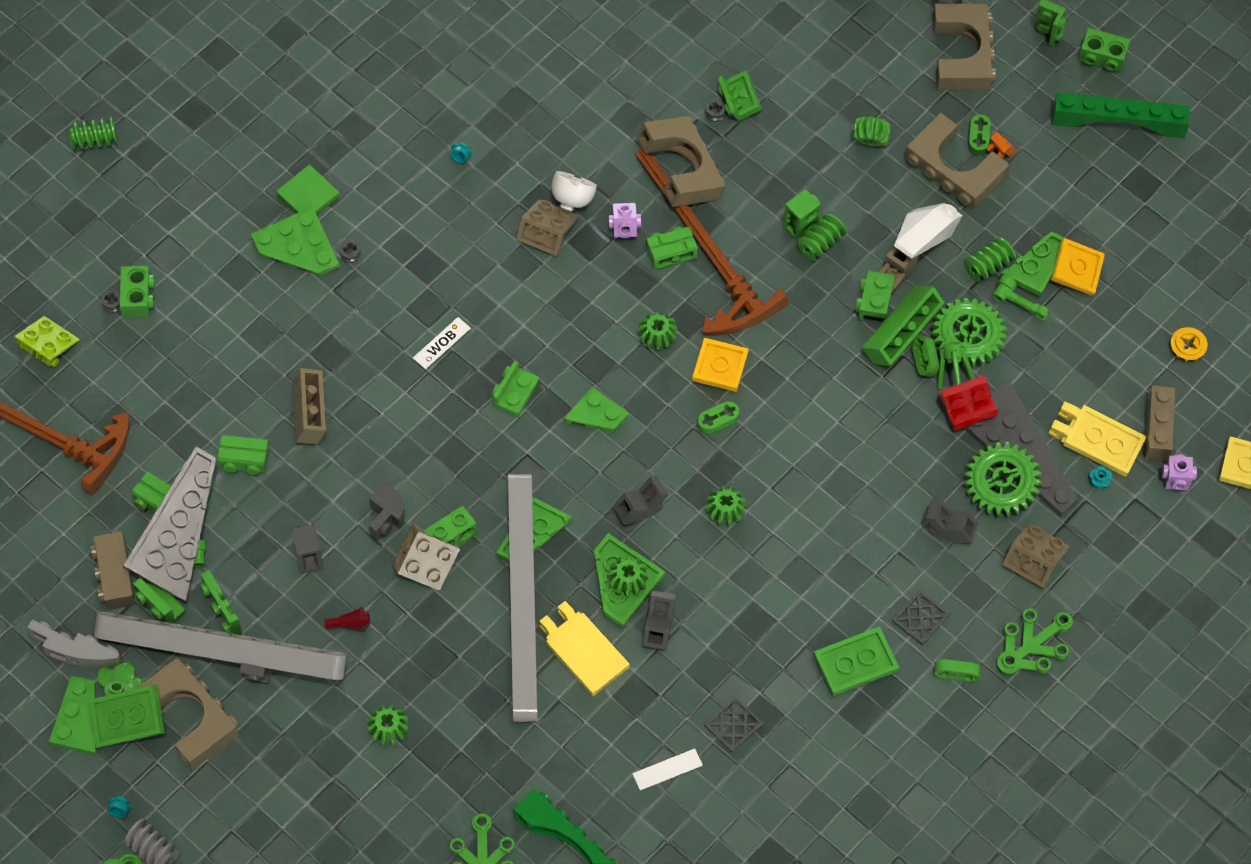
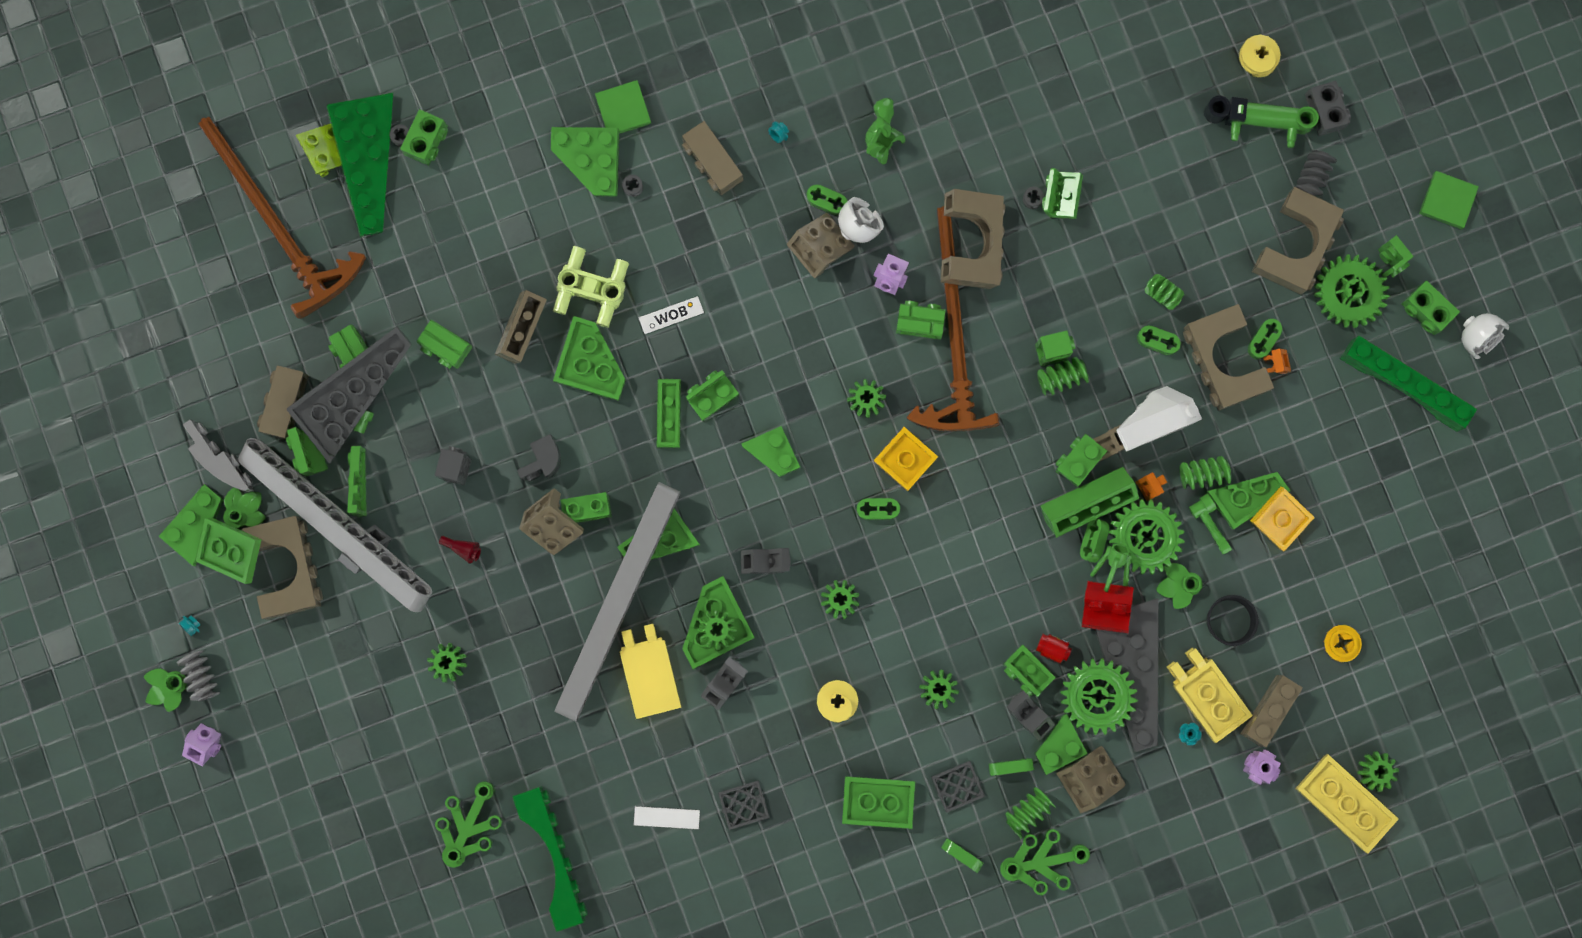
camera: 30 degrees right, 20 degrees up
none -> green wing [326,93,393,237]
none -> yellowish green piece [553,246,629,328]
none -> bright green plate [553,316,626,401]
none -> bright green tile [657,379,681,448]
none -> dark tan brick [682,121,743,196]
none -> bright green beam [807,184,847,216]
none -> light yellow piece [817,680,858,722]
none -> bright green animal [865,98,906,164]
none -> bright green gear [919,670,959,709]
none -> bright green beam [989,758,1034,776]
none -> bright green bracket [1003,645,1056,697]
none -> bright green piece [1005,787,1056,839]
none -> bright green wing [1035,713,1088,775]
none -> red brick [1036,634,1072,664]
none -> orange tile [1136,472,1167,501]
none -> bright green beam [1137,325,1181,355]
none -> bright green plate [1156,563,1202,609]
none -> black tyre [1207,595,1259,646]
none -> bright green gear [1314,254,1390,328]
none -> white cylinder [1462,313,1509,359]

